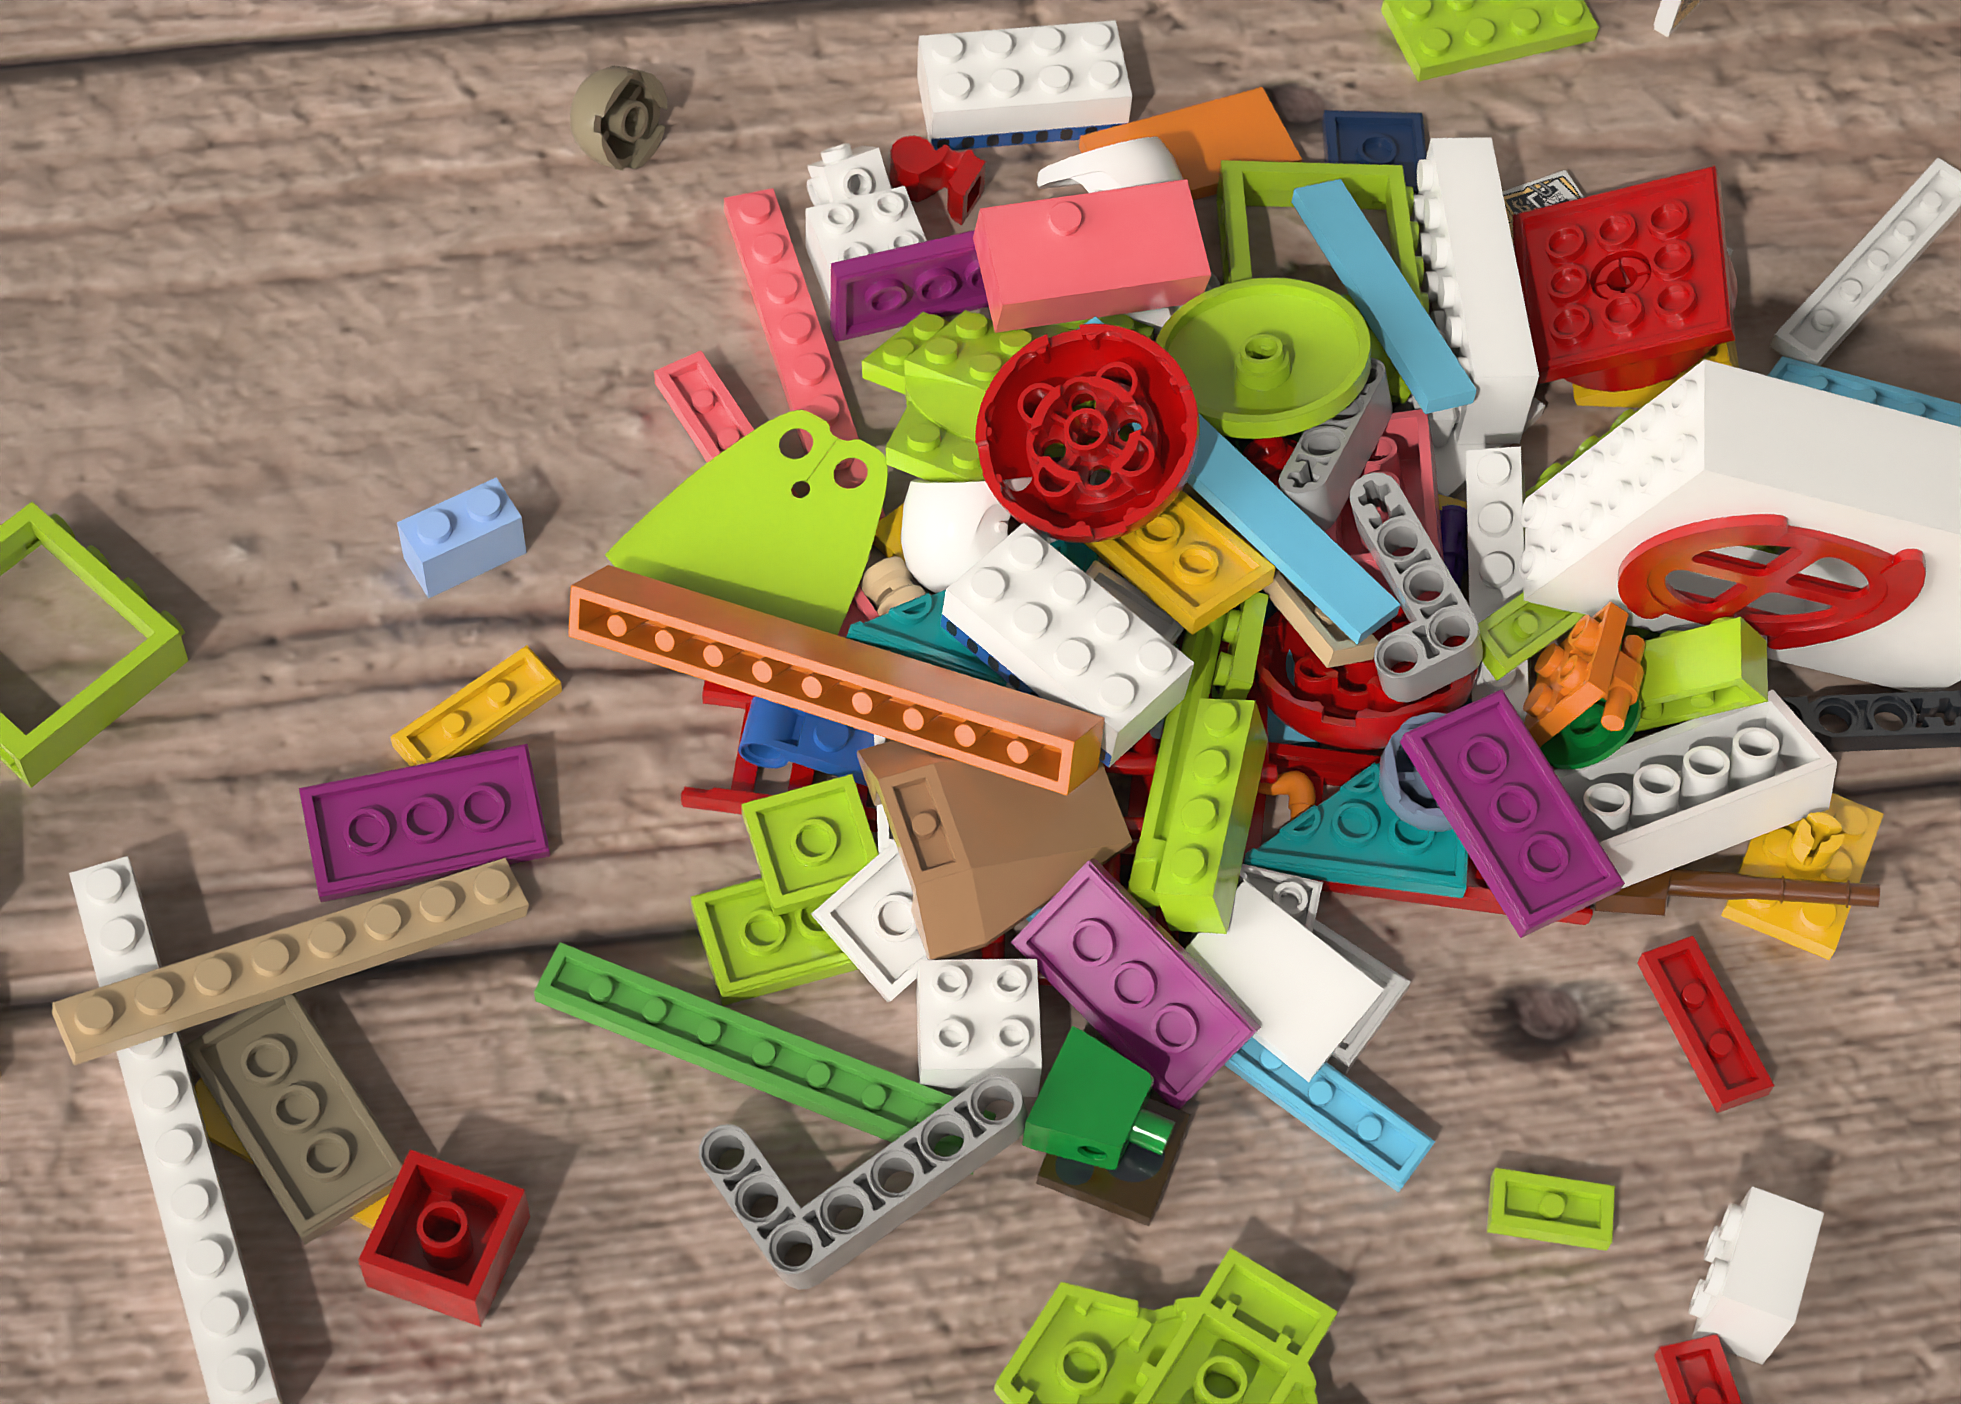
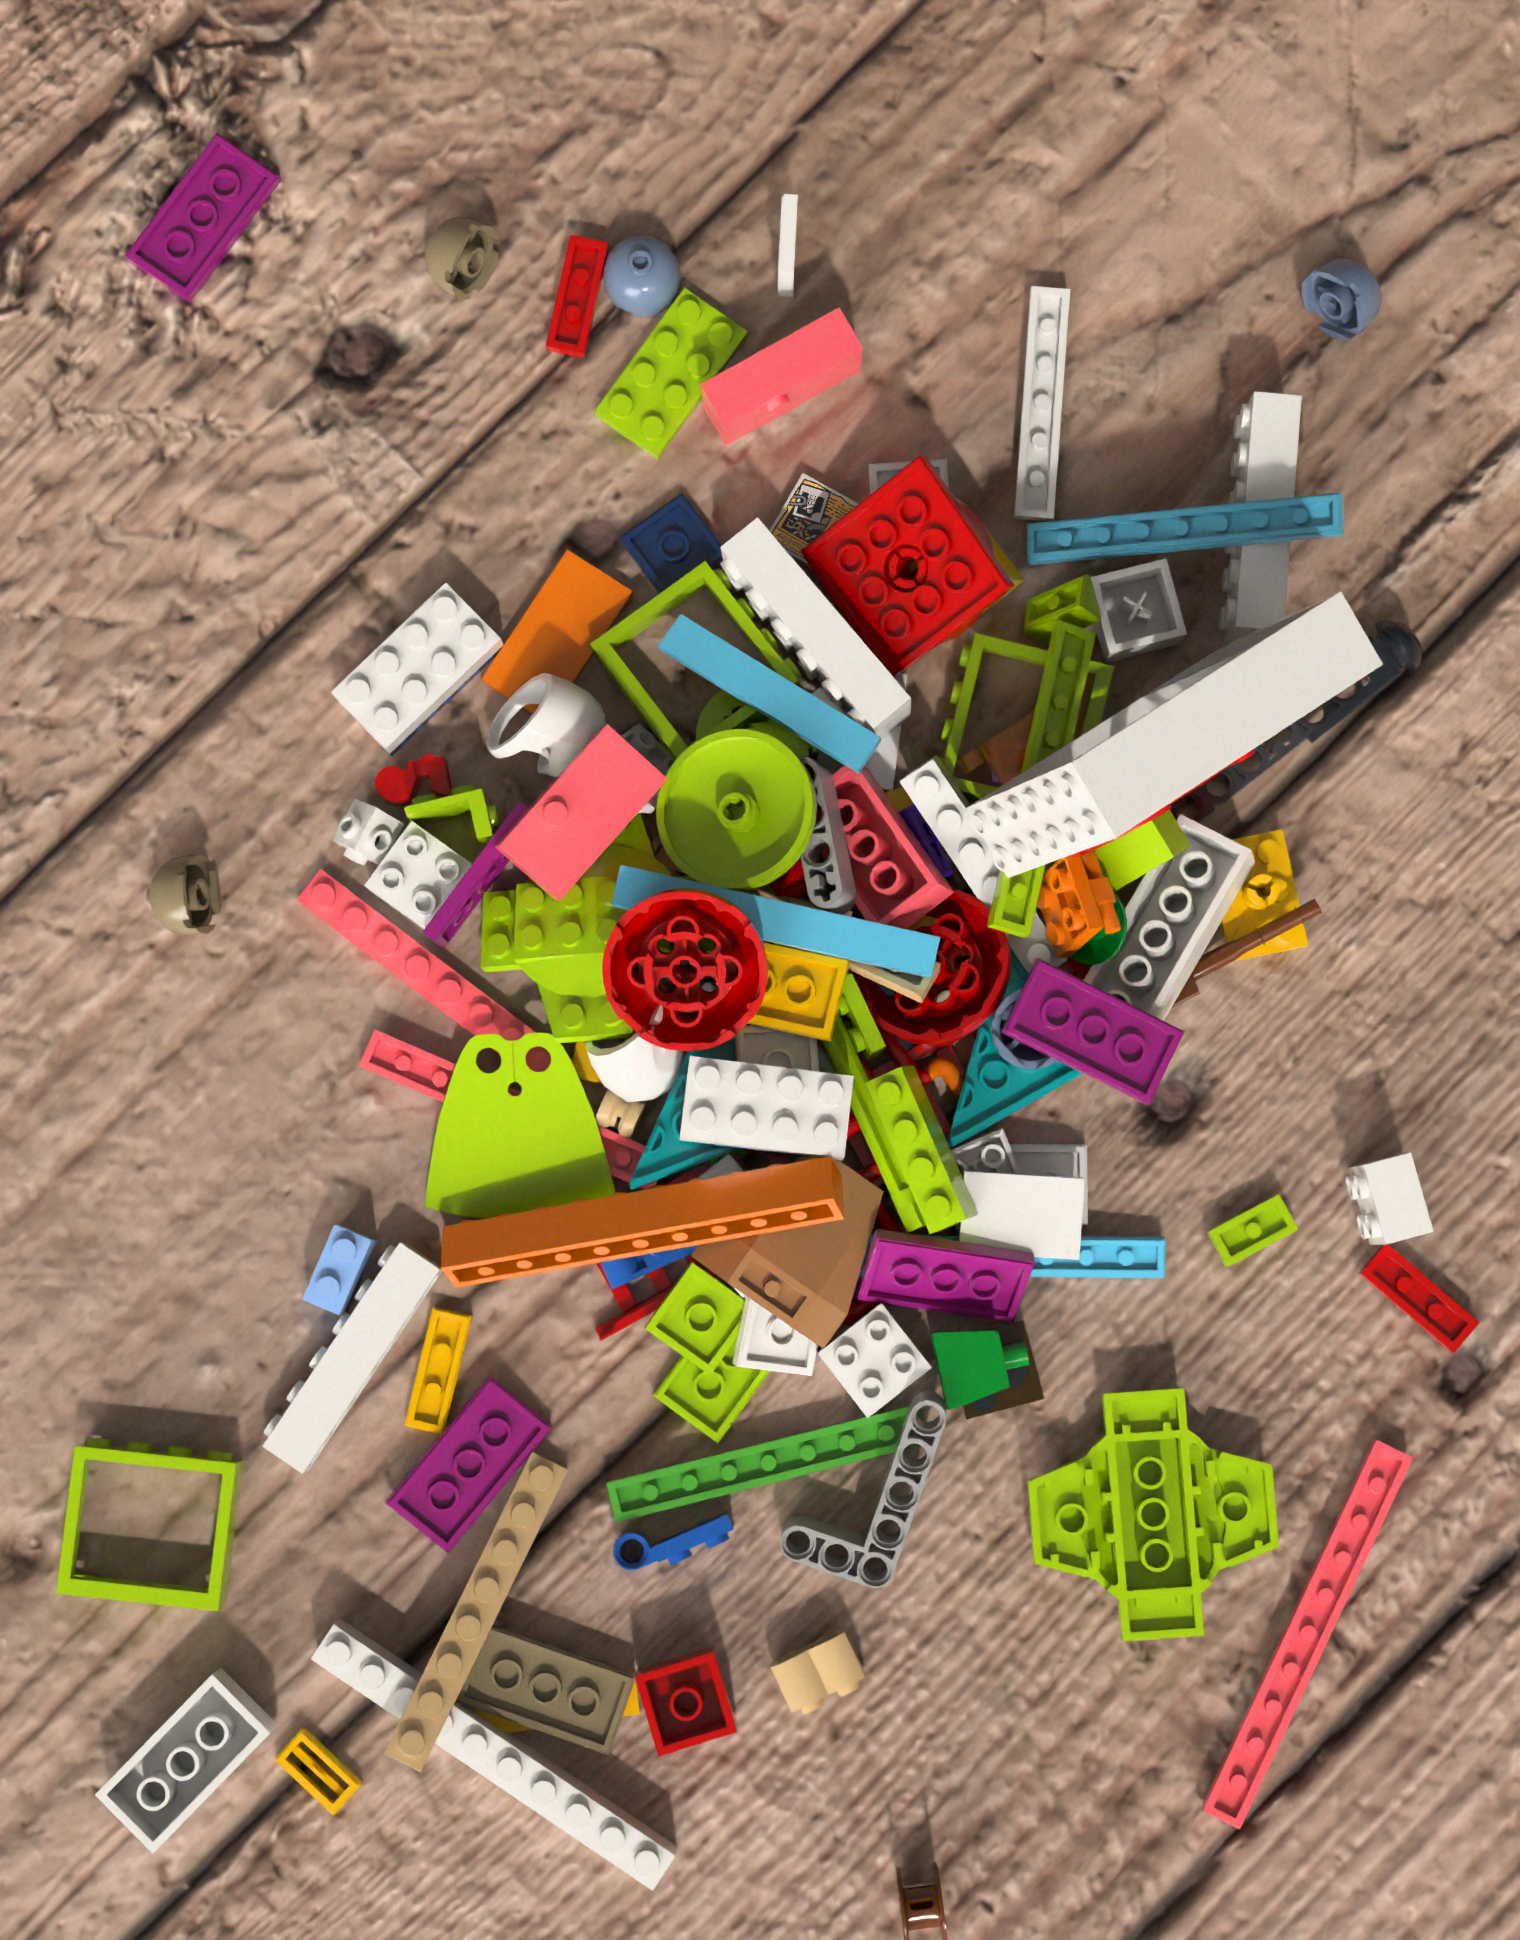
camera: 30 degrees left, 25 degrees up
light grey beam [1349,472,1483,702] -> none
red plate [1637,936,1775,1113] -> none
none -> white brick [262,1242,442,1474]
none -> lime bracket [404,785,503,848]
none -> blue plate [613,1511,734,1570]
none -> coral brick [701,307,863,446]
none -> tan brick [771,1628,866,1714]

